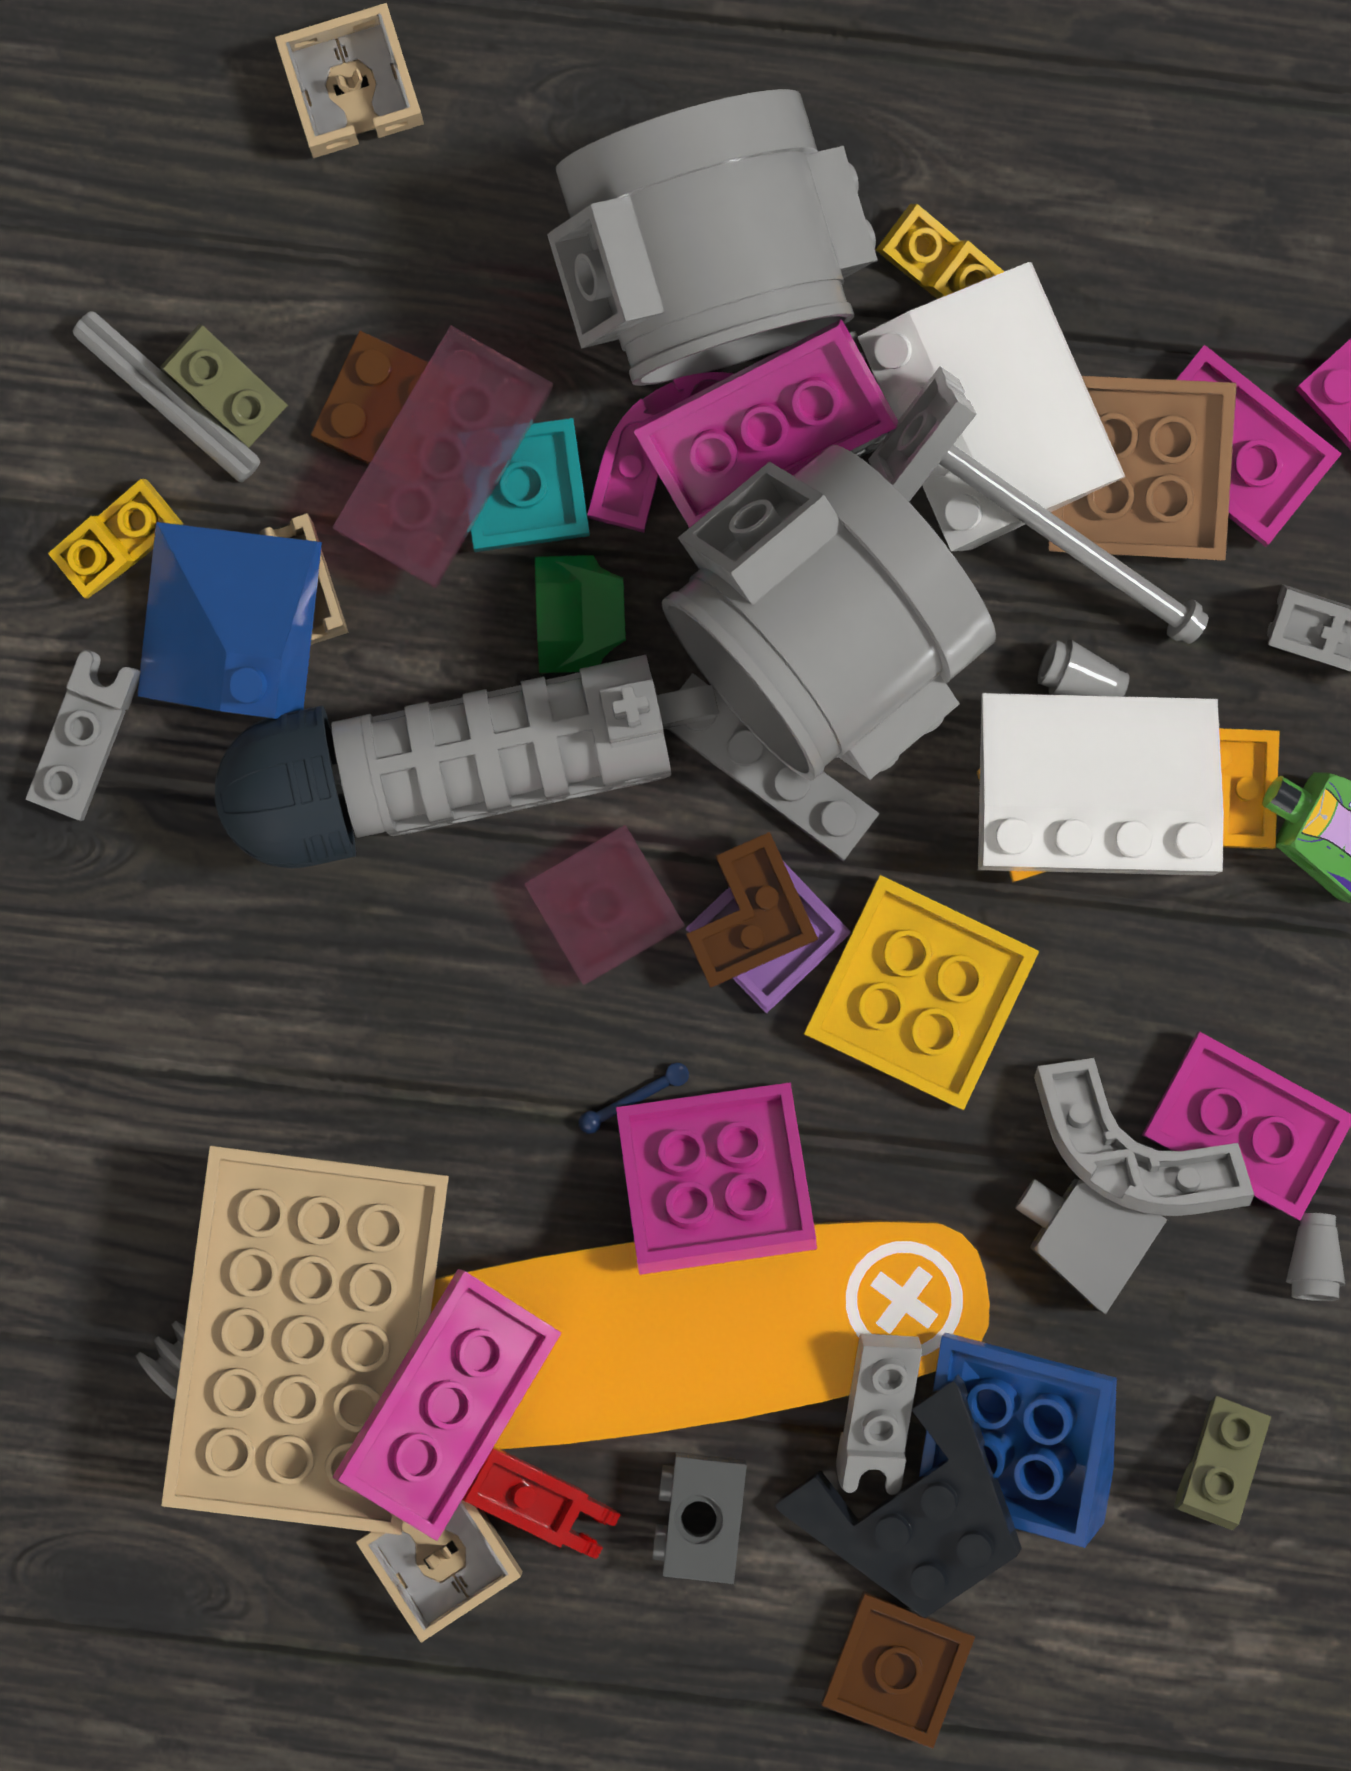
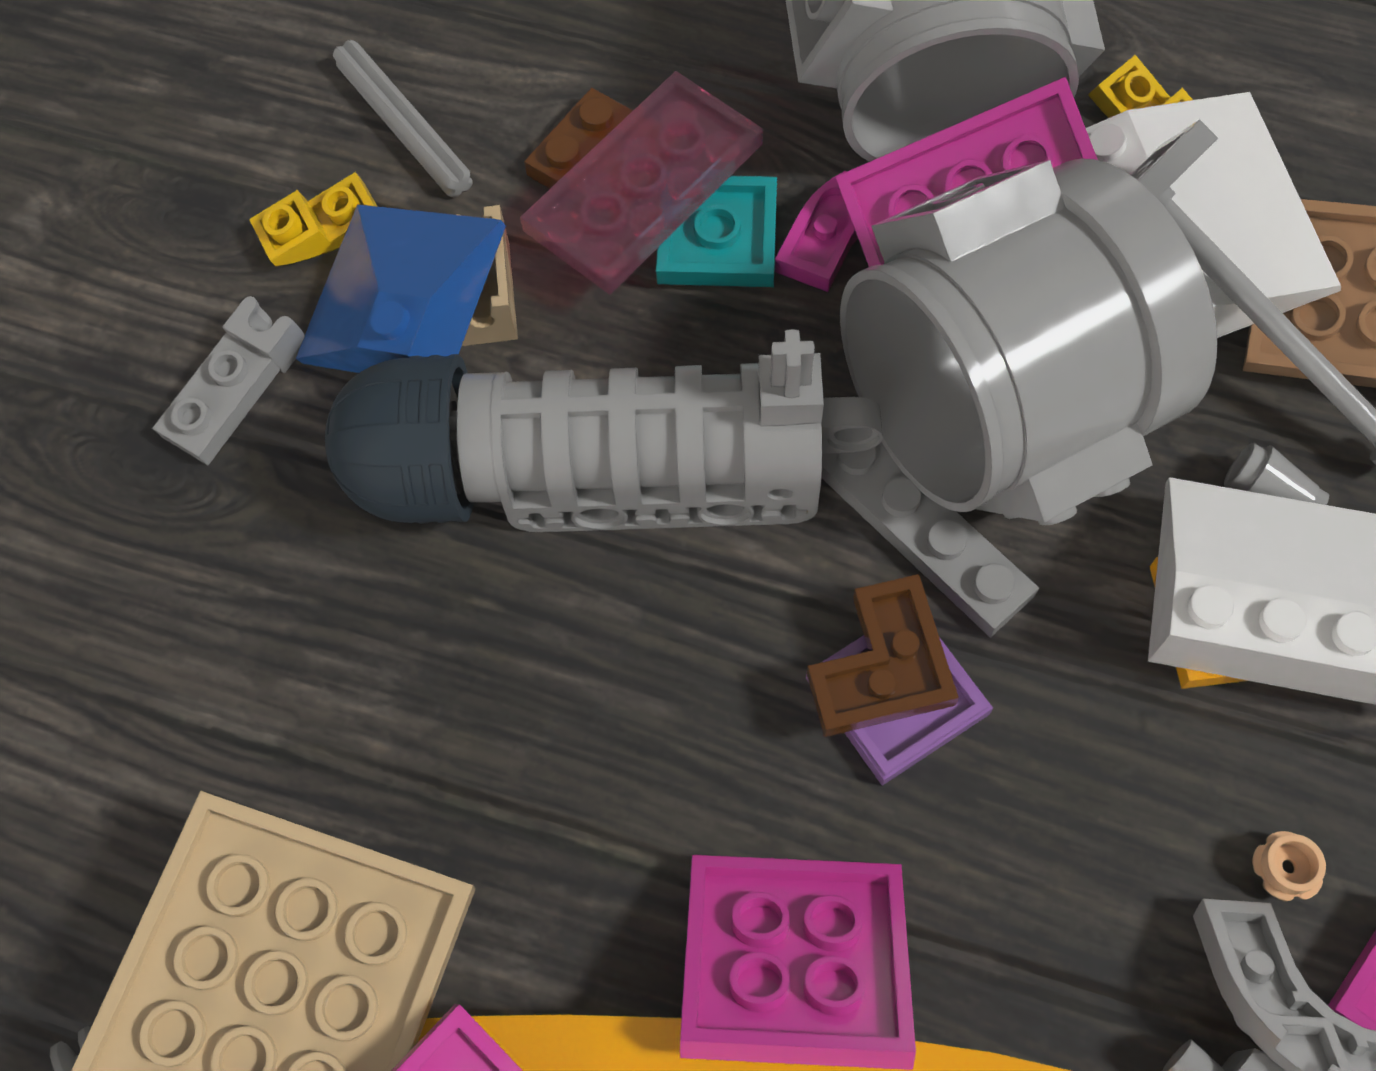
camera: 15 degrees right, 20 degrees down
olive plate [160,324,288,448] -> none
clear pink plate [524,825,685,986] -> none
green slope [535,556,626,676] -> none
dark blue hinge [578,1063,689,1134] -> none
yellow plate [804,875,1039,1110] -> none
none -> light nougat plate [1252,831,1326,901]

